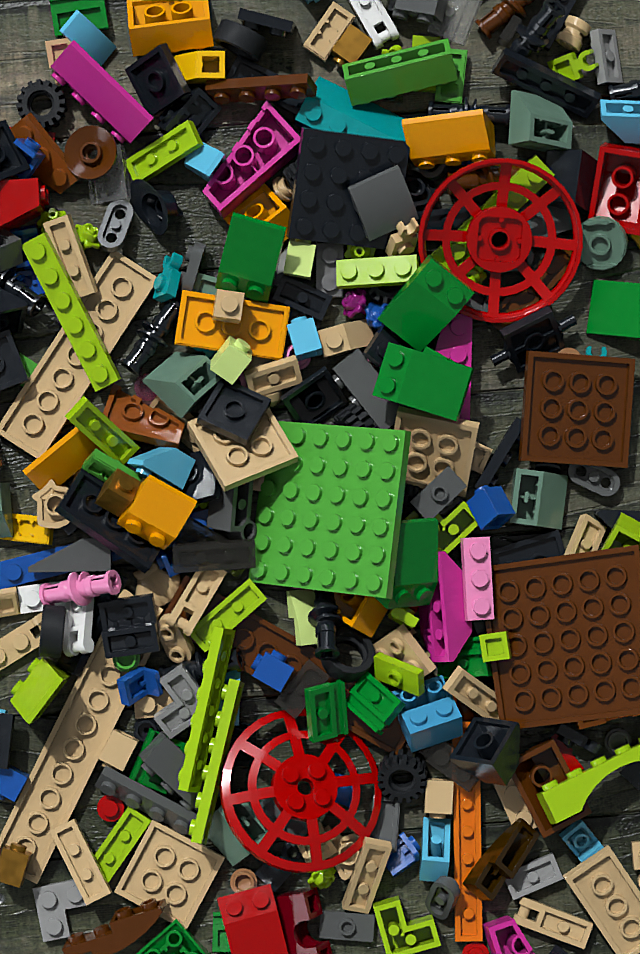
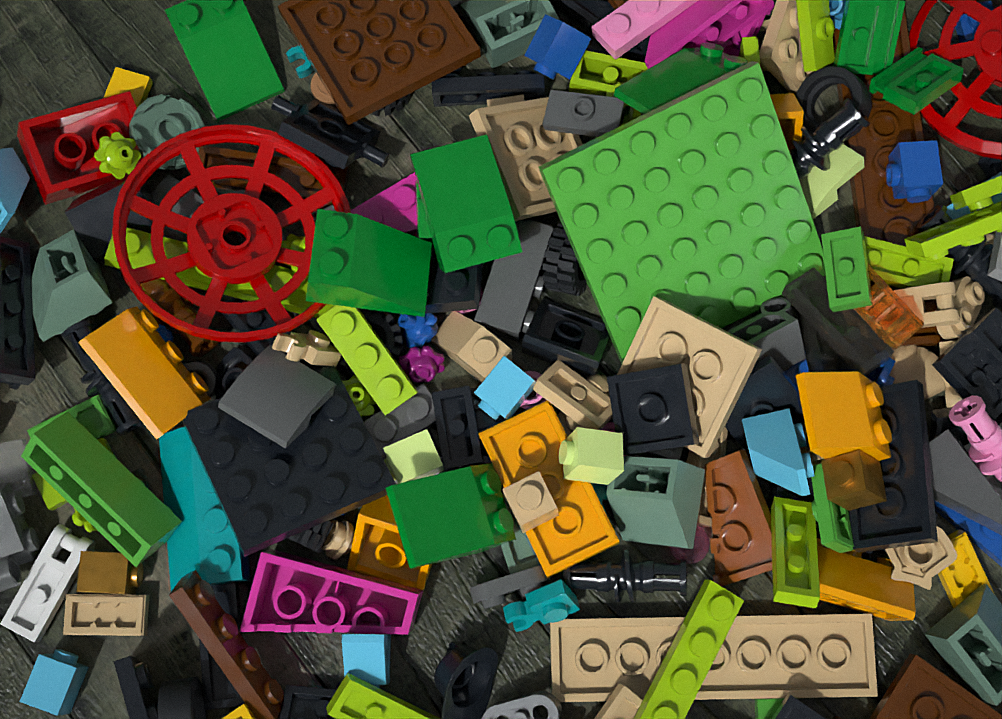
camera: 120 degrees left, 10 degrees down
clear smoke plate [274,659,330,719] -> none
none -> lime plant [94,132,141,180]
none -> bright green plate [821,226,873,312]
none -> clear orange slope [854,264,924,350]

